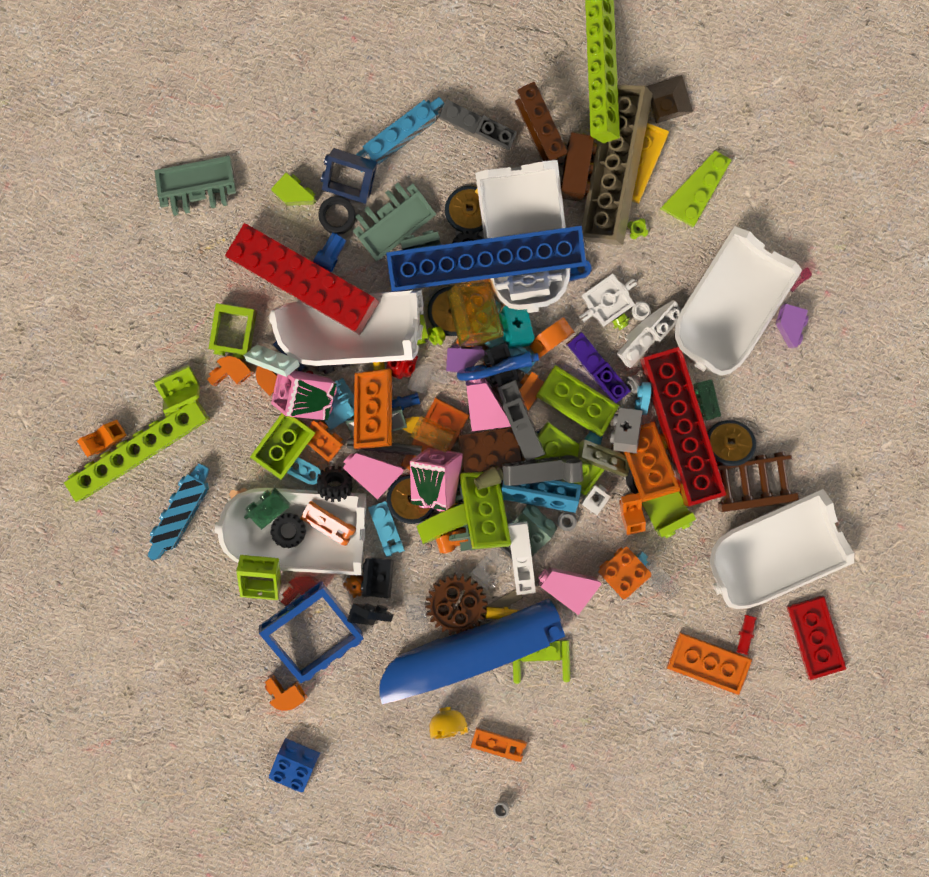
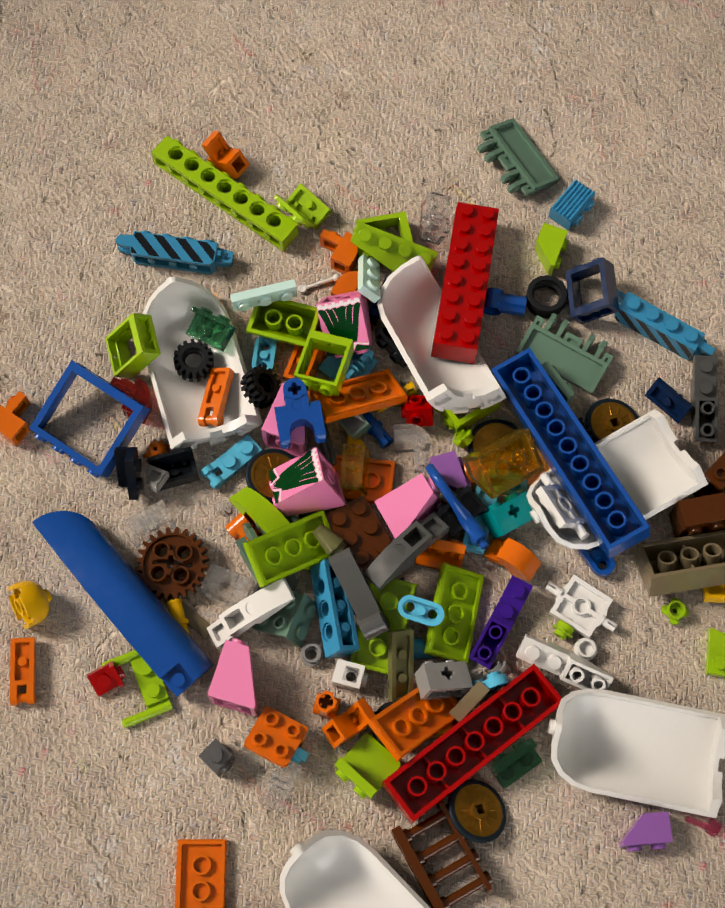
camera: 70 degrees right, 20 degrees down
none -> red bracket [87,661,126,697]
none -> light grey tile [146,464,170,493]
none -> flat silver brick [199,738,235,776]
none -> light aqua plate [230,279,297,311]
none -> blue piece [274,378,326,449]
none -> lime window [293,329,354,396]
none -> white hinge [298,274,340,294]
none -> orange piece [312,690,341,719]
none -> lime wing [350,221,438,272]
none -> medium azure plate [398,595,444,626]
none -> clear brick [420,192,450,245]
none -> dark tan window [449,680,490,722]
none -> dark azure brick [548,180,595,230]
none -> dark blue plate [645,377,693,423]

